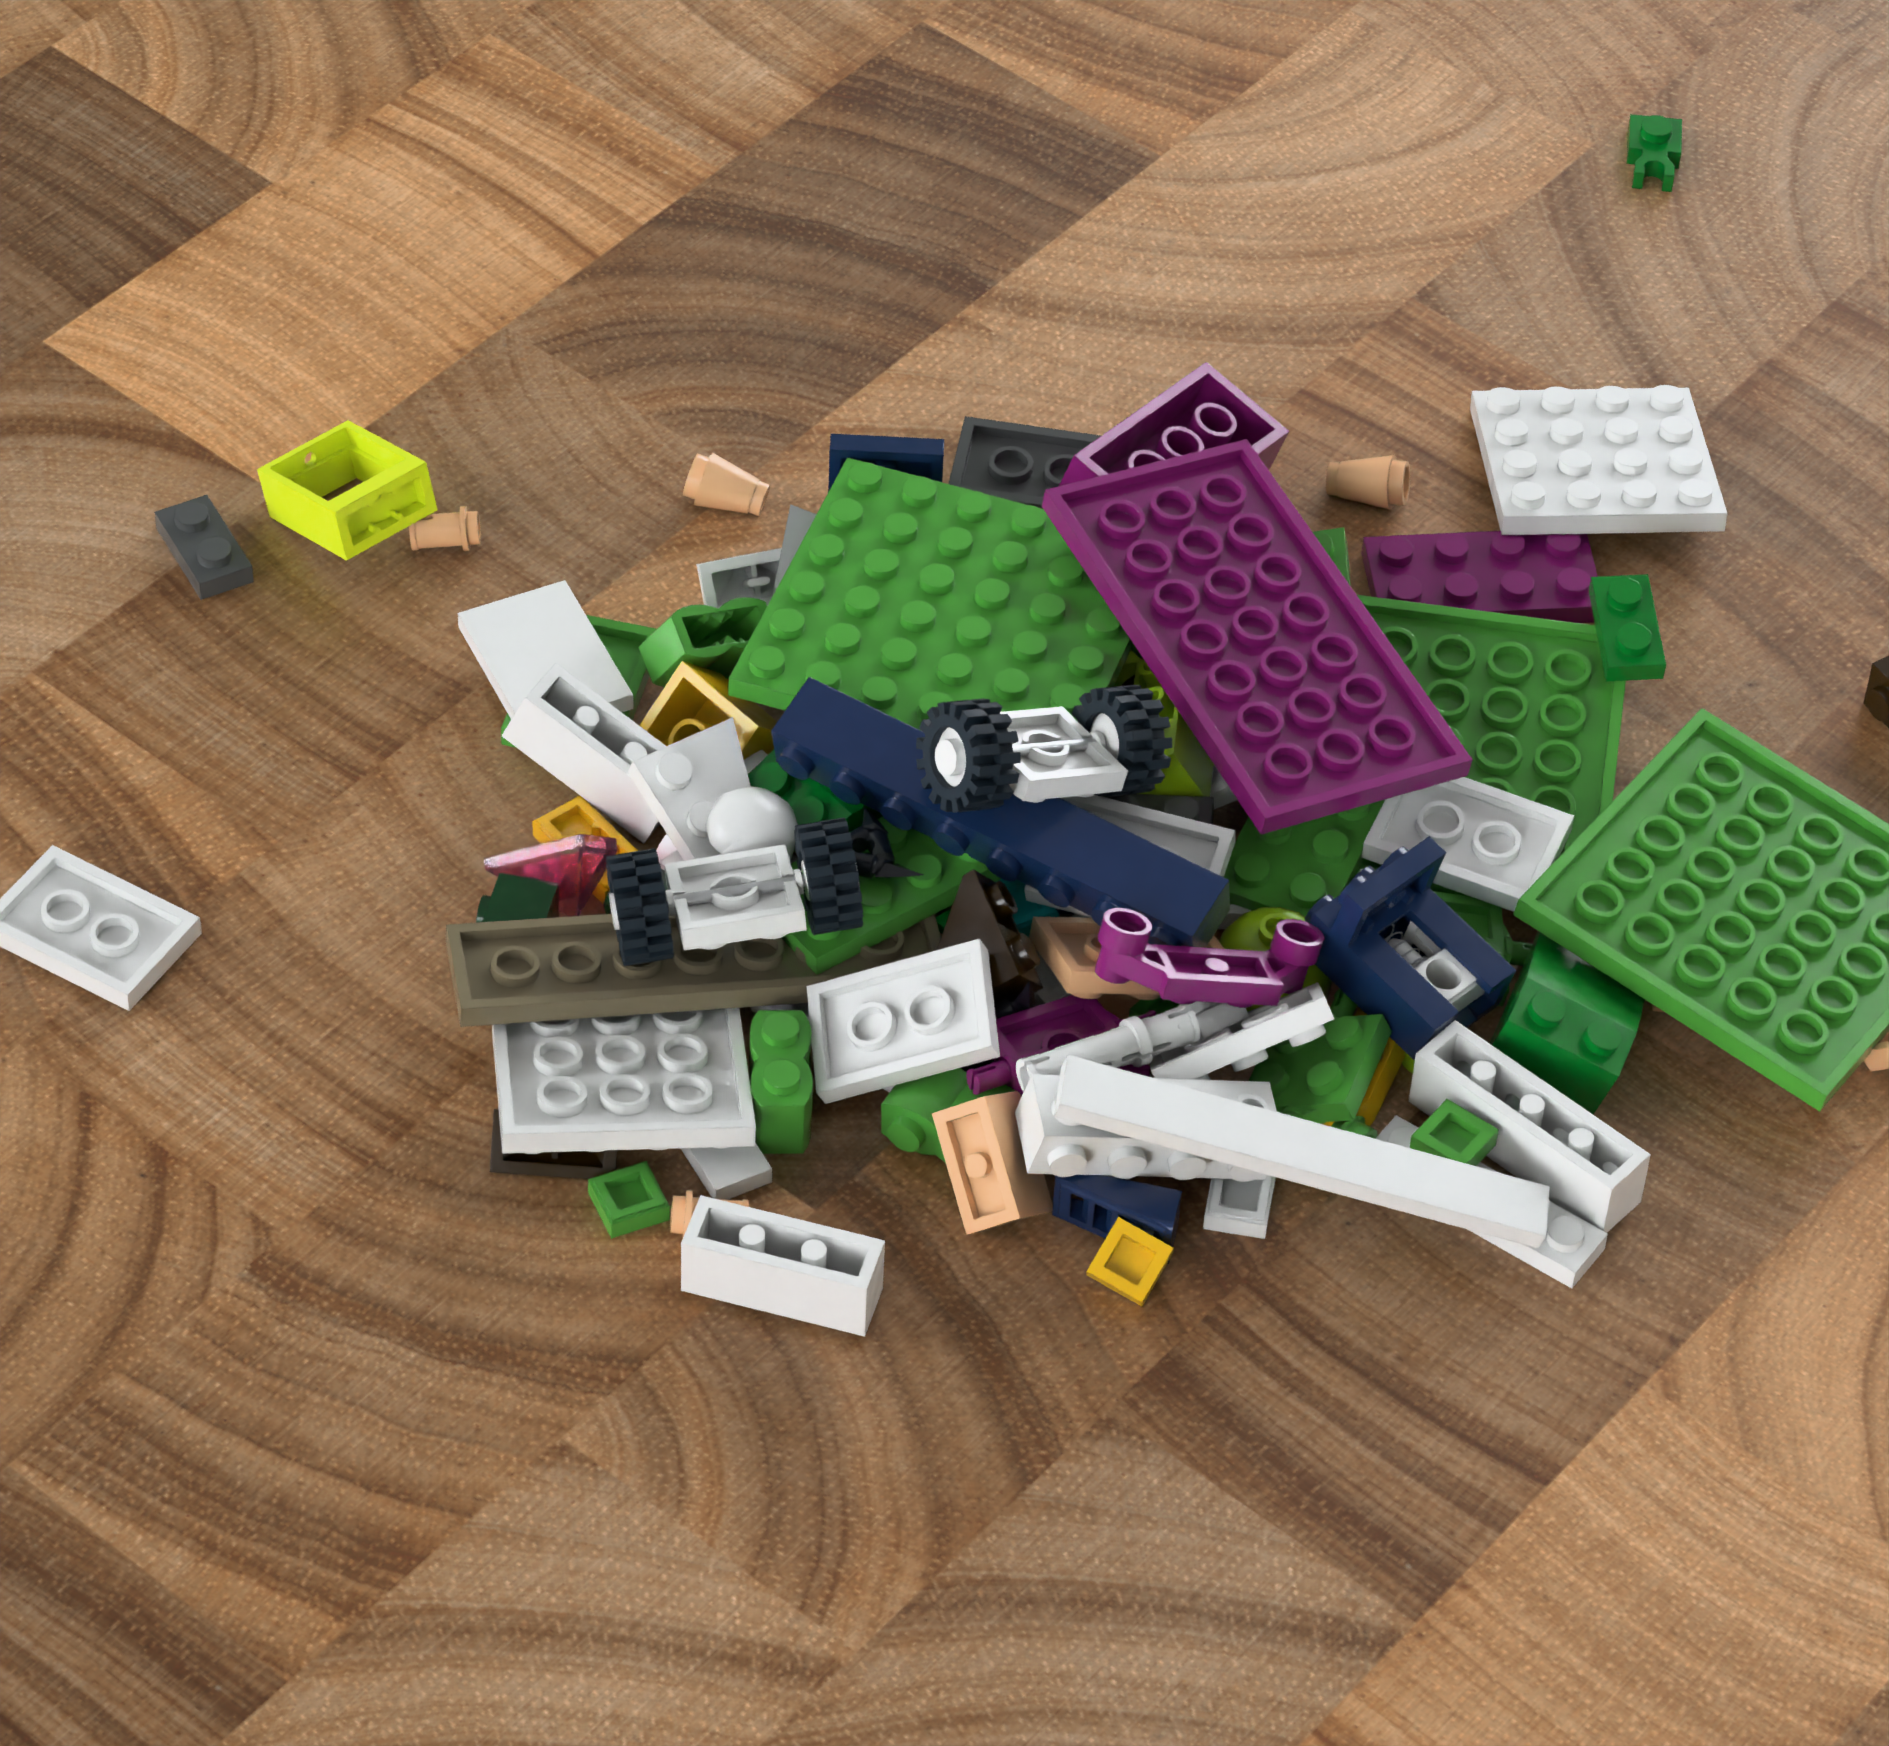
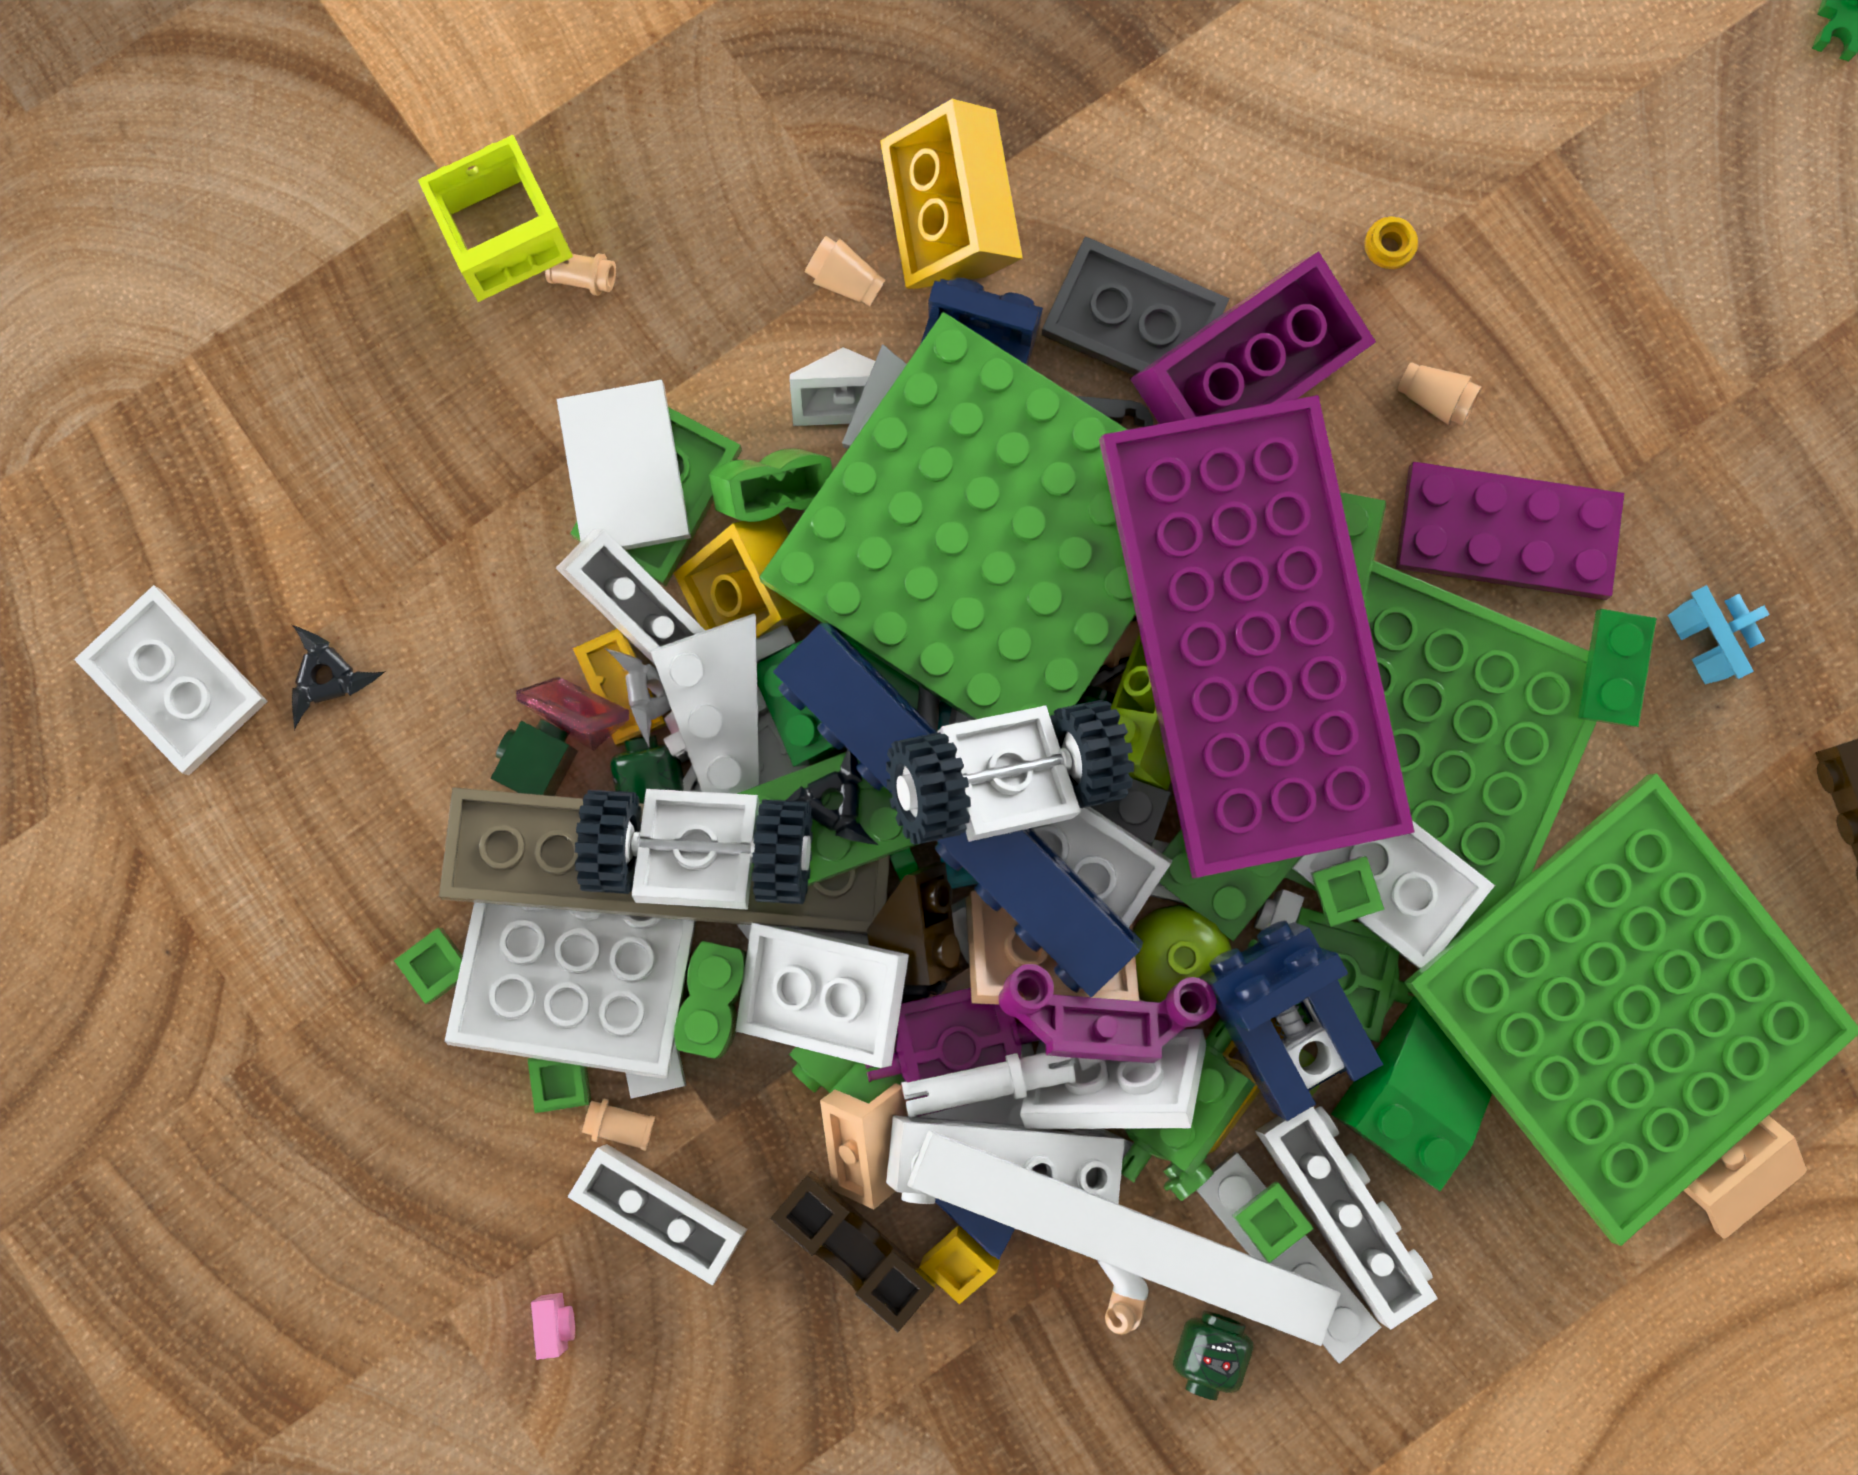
camera: 20 degrees right, 35 degrees up
dark grey plate [154,495,254,600] -> none
white hair [705,787,798,860] -> none
white plate [1470,385,1727,535] -> none
none -> black piece [292,625,386,731]
none -> bright green plate [394,927,463,1004]
none -> bright pink plate [531,1293,575,1360]
none -> light grey piece [606,649,672,746]
none -> dark brown arch [770,1171,935,1333]
none -> yellow slope [880,99,1023,289]
none -> arm [1098,1261,1149,1335]
none -> dark green head [1173,1310,1254,1401]
none -> bright green plate [1311,855,1385,927]
none -> yellow plate [1364,216,1418,269]
none -> medium azure hips [1668,585,1770,684]

